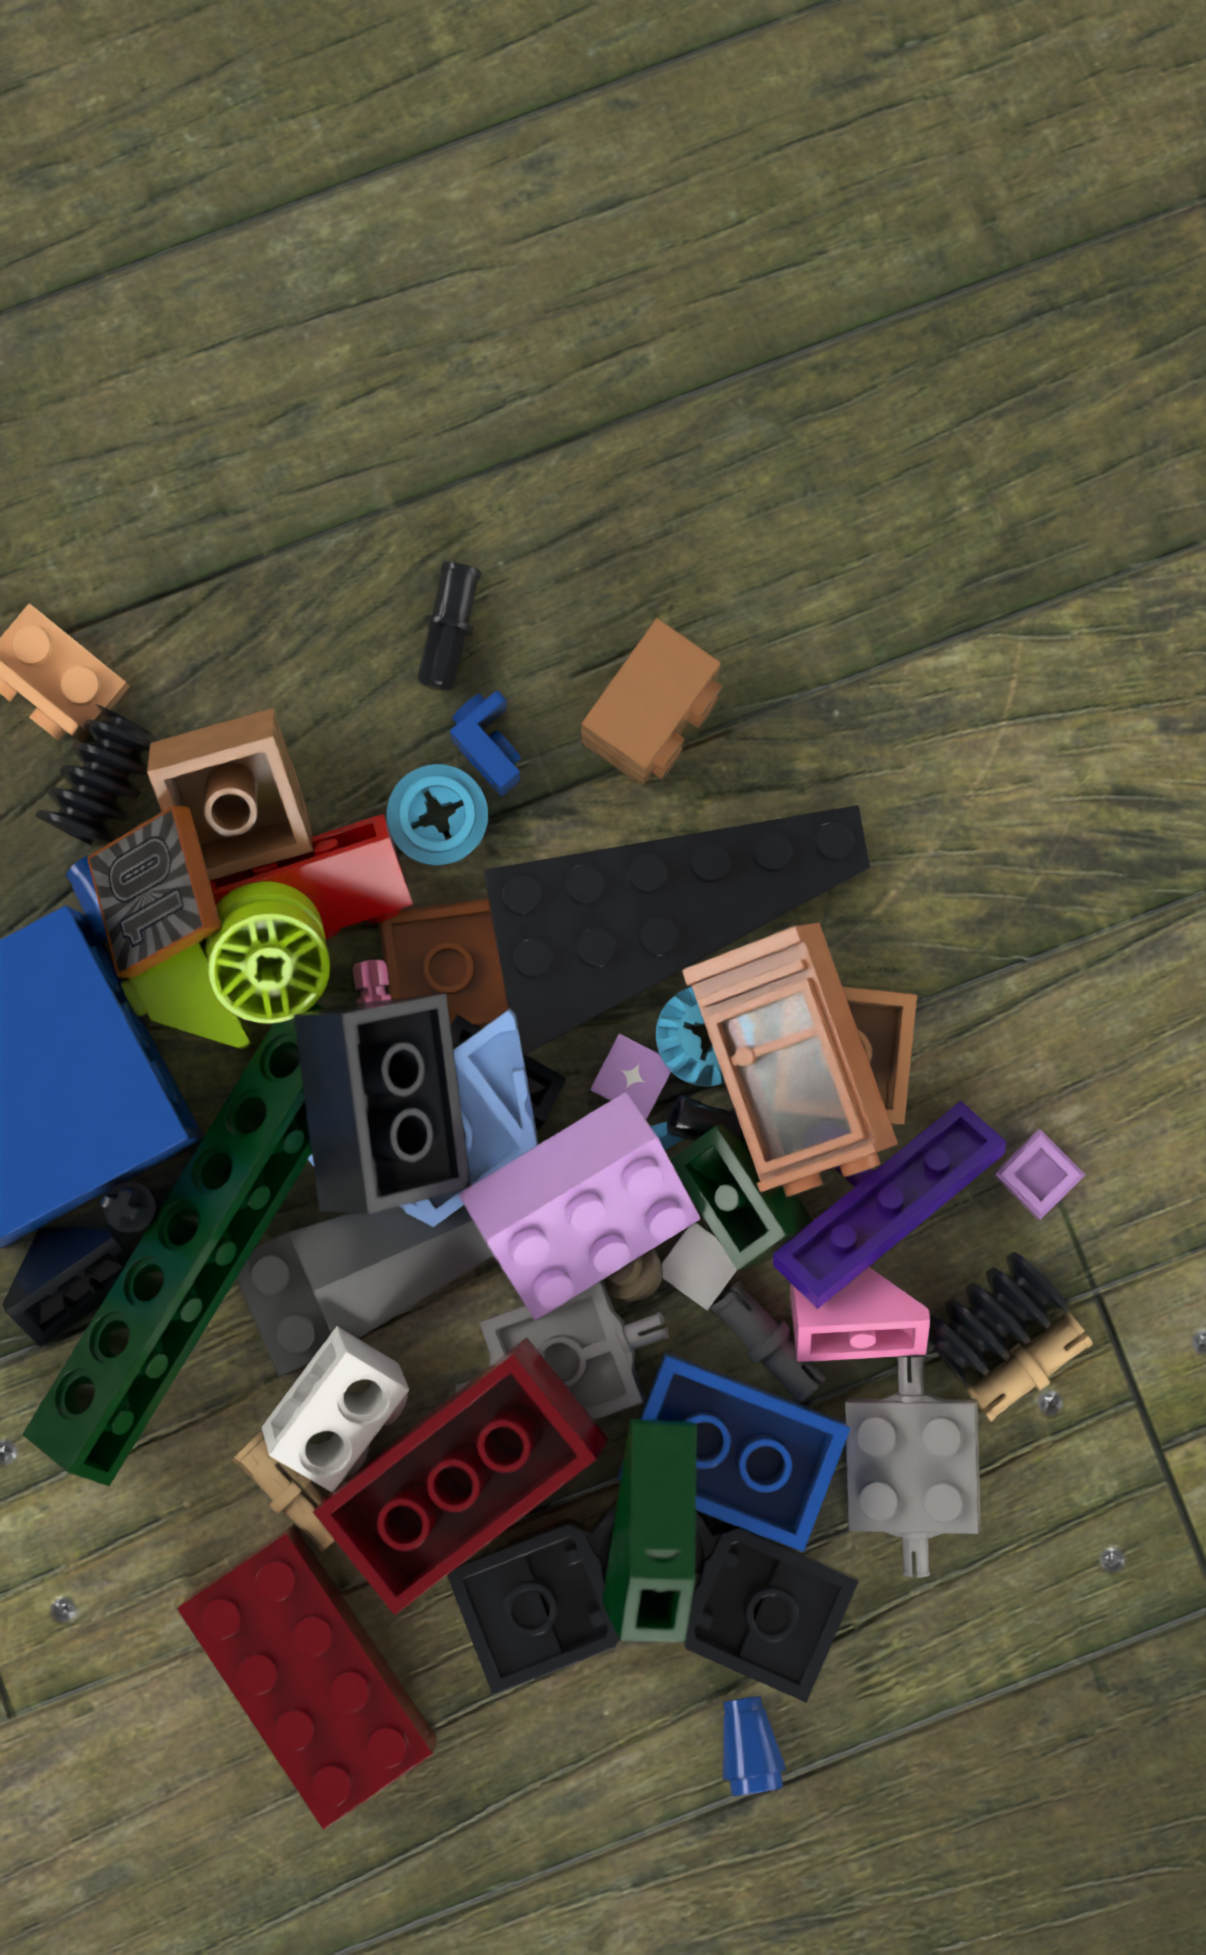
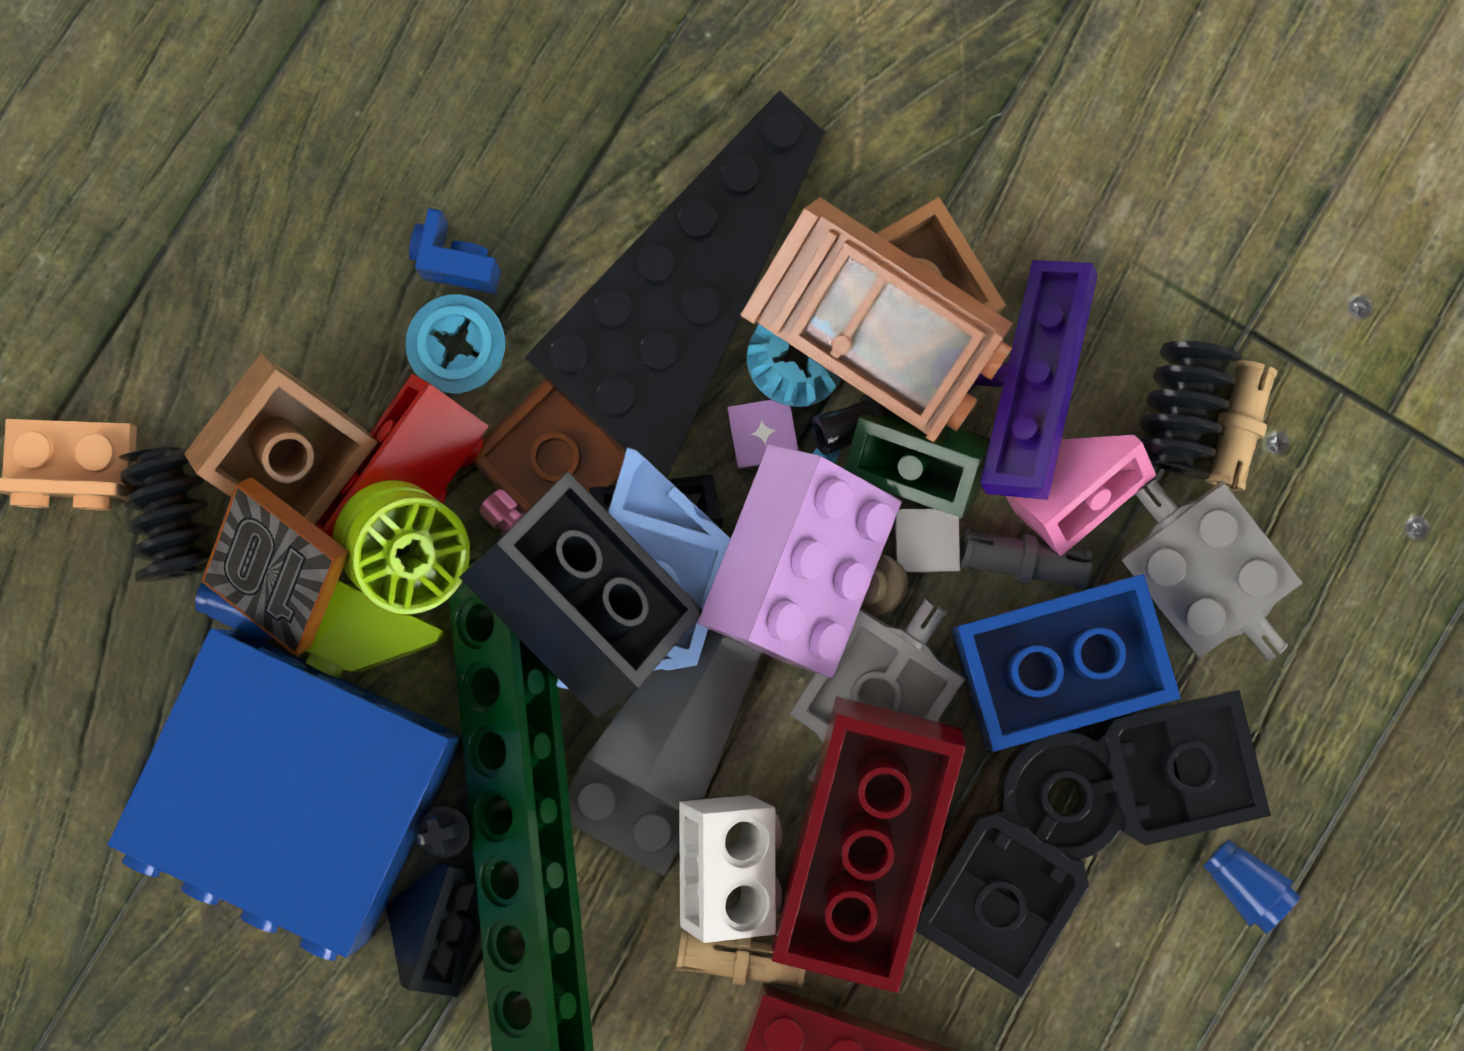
camera: 30 degrees left, 0 degrees up
black axle [417,562,482,691] -> none
medium nougat brick [581,618,723,787] -> none
dark green slope [602,1419,697,1642] -> none
lavender tile [993,1129,1085,1220] -> none

